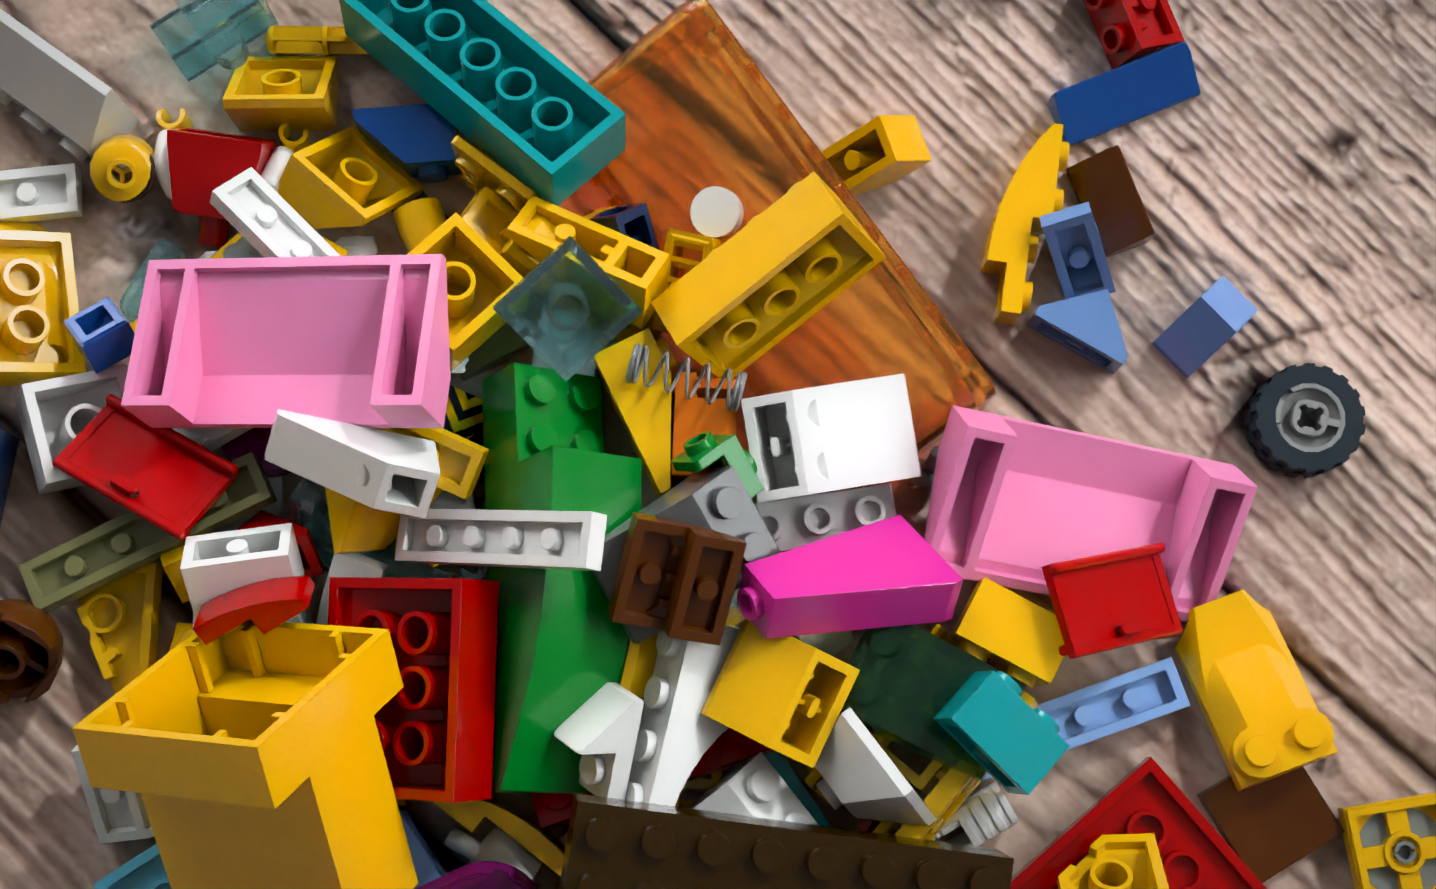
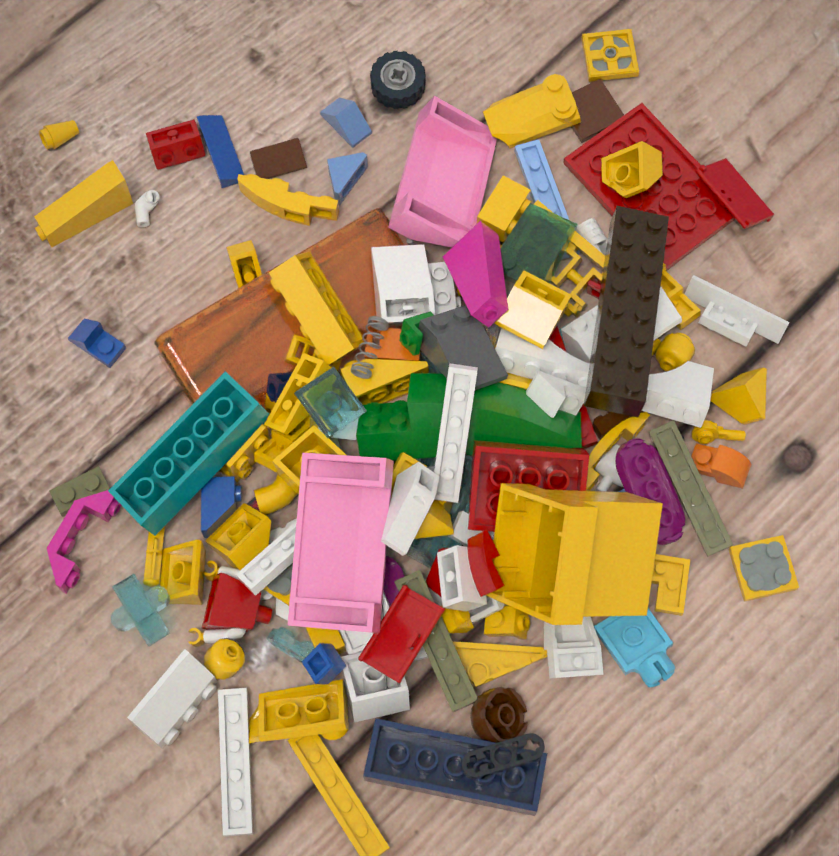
camera: 85 degrees left, 10 degrees down
reddish brown slope [607,512,747,645] -> none
white tile [690,186,744,239] -> none
white slope [815,707,937,826] -> none
teal brick [933,670,1070,795] -> none
medium blue slope [1040,201,1116,299] -> none
red door [1041,542,1183,659] -> none

